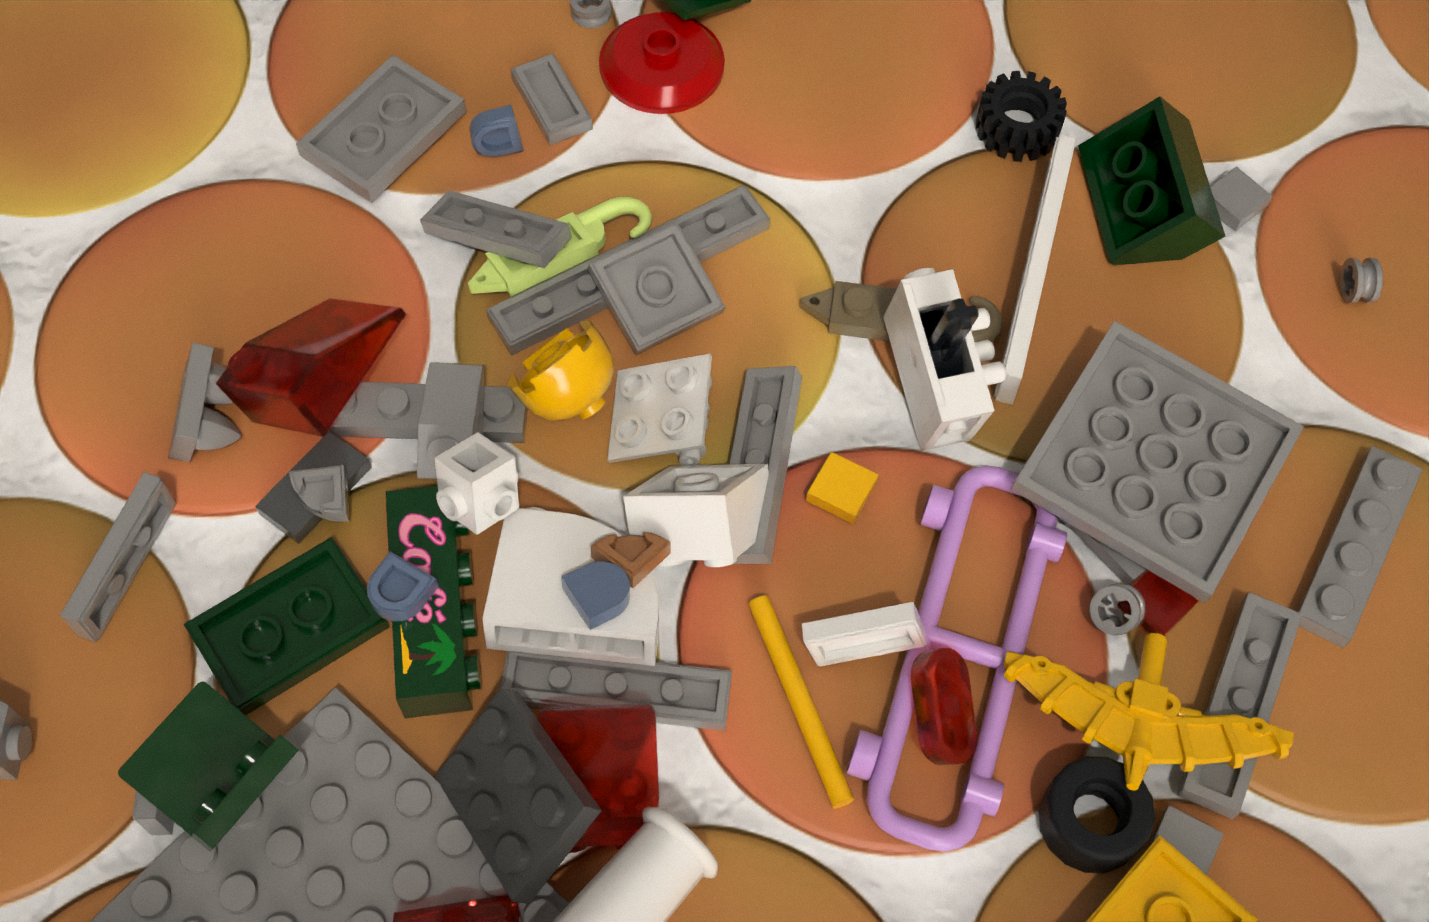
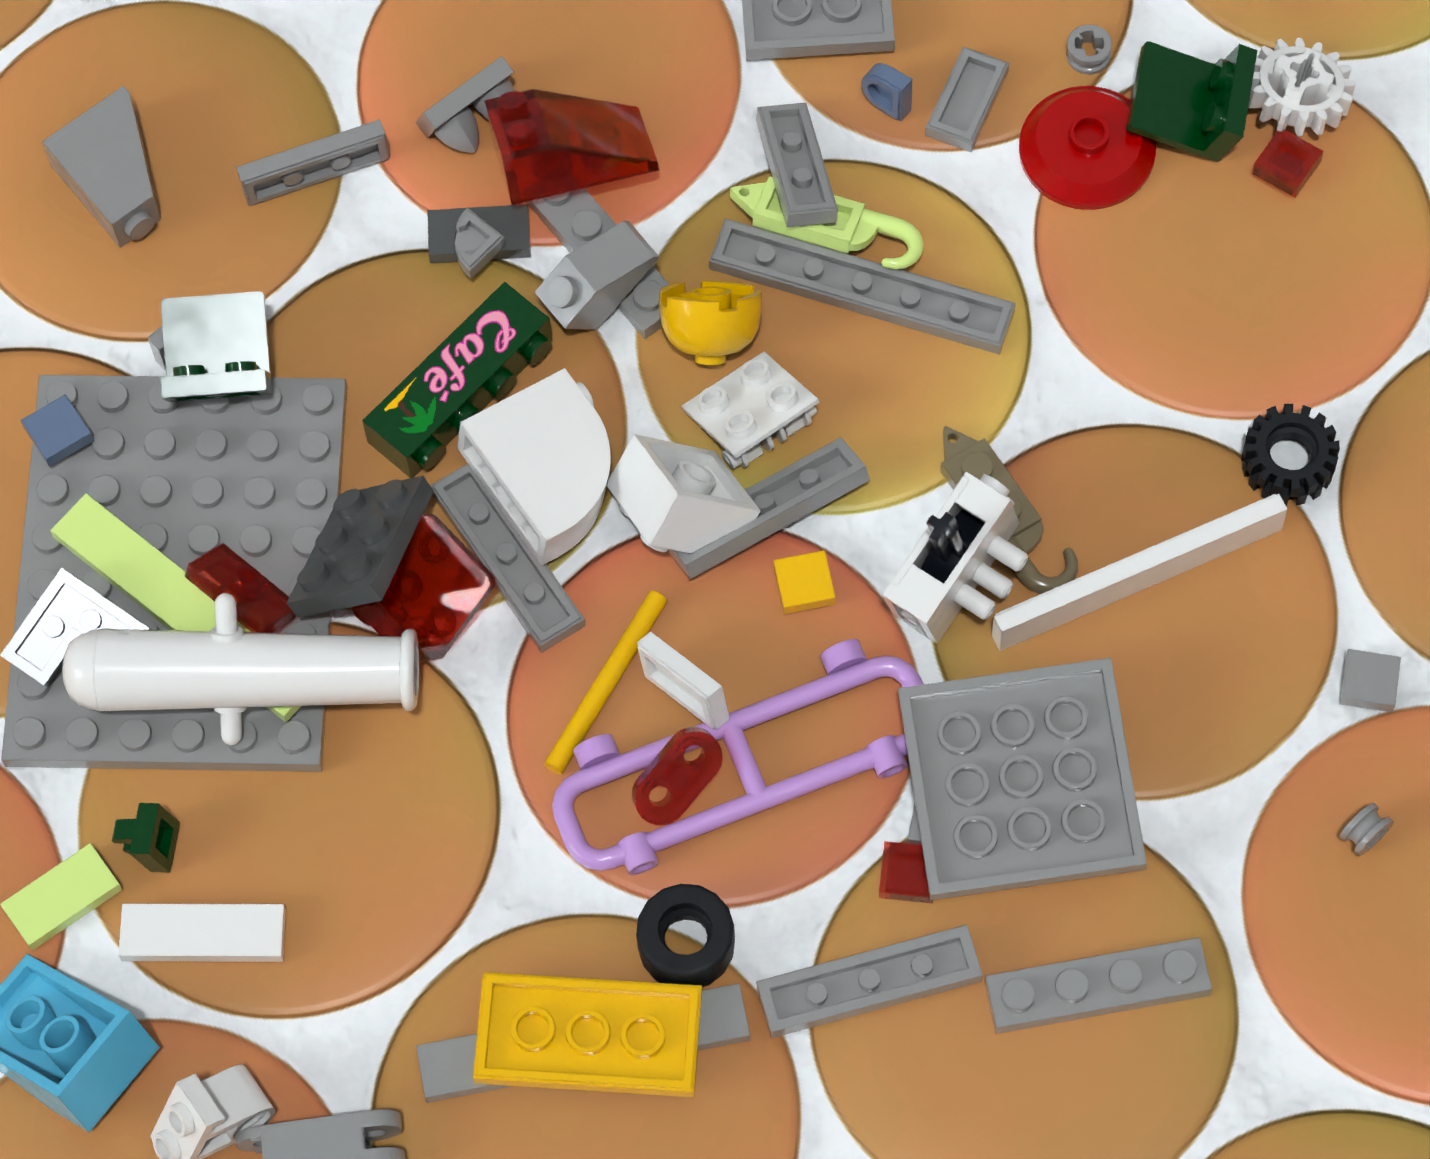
camera: 55 degrees right, 5 degrees up
dark green tile [184,537,389,715] -> none
sand blue tile [367,551,439,621] -> none
white brick [434,432,519,535] -> none
sand blue tile [561,561,630,630] -> none
light grey tile [587,222,725,356] -> none
medium nougat tile [591,532,671,588] -> none
yellow bar [1003,633,1294,791] -> none
dark green slope [1078,96,1226,266] -> none
light grey bush [1089,583,1146,636] -> none

